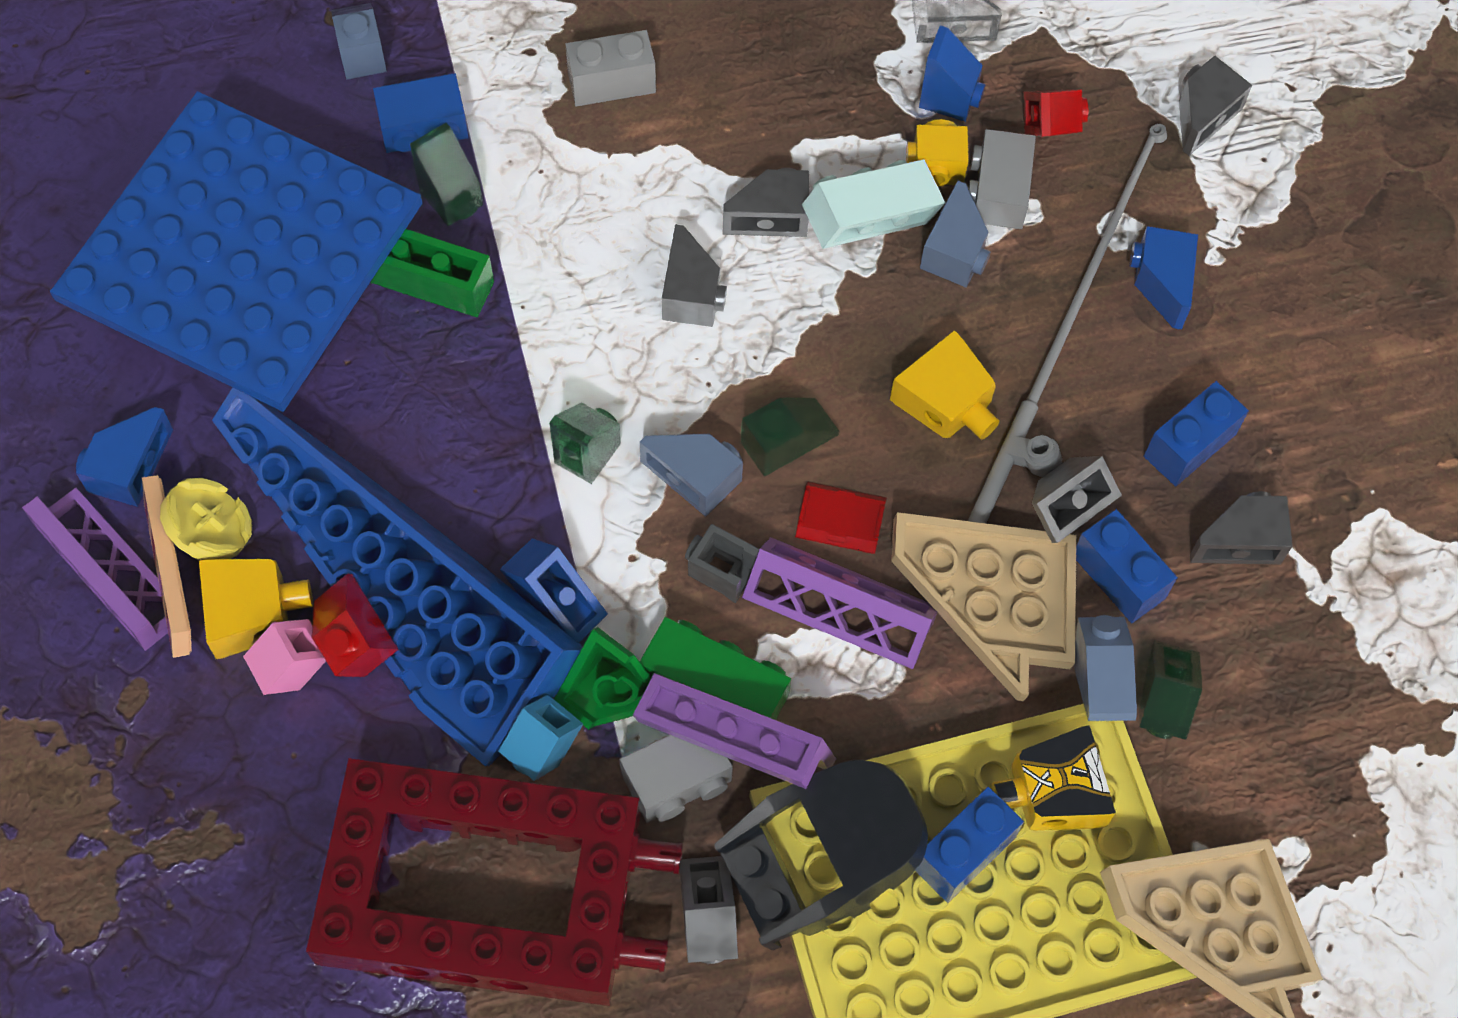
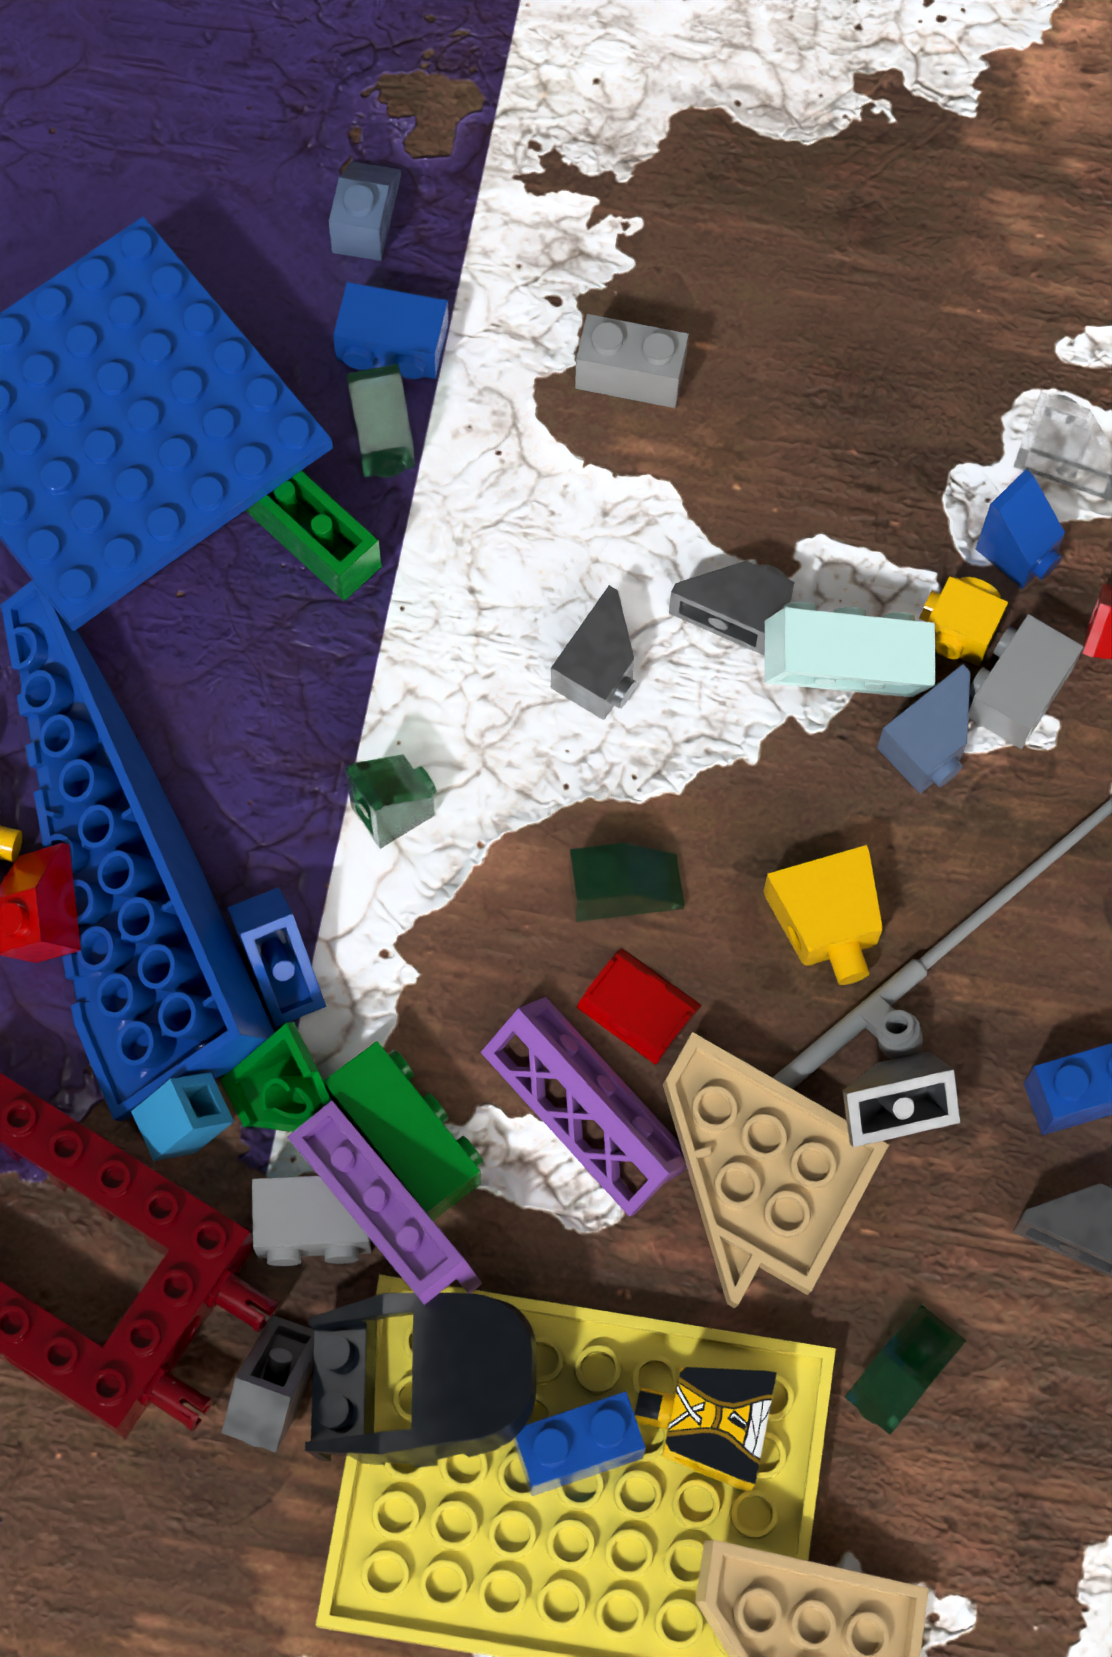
camera: 25 degrees right, 5 degrees up
sand blue slope [639,434,743,517] -> none
dark grey window [685,524,760,604] -> none
sand blue slope [1073,615,1137,721] -> none
blue brick [1076,509,1178,624] -> none

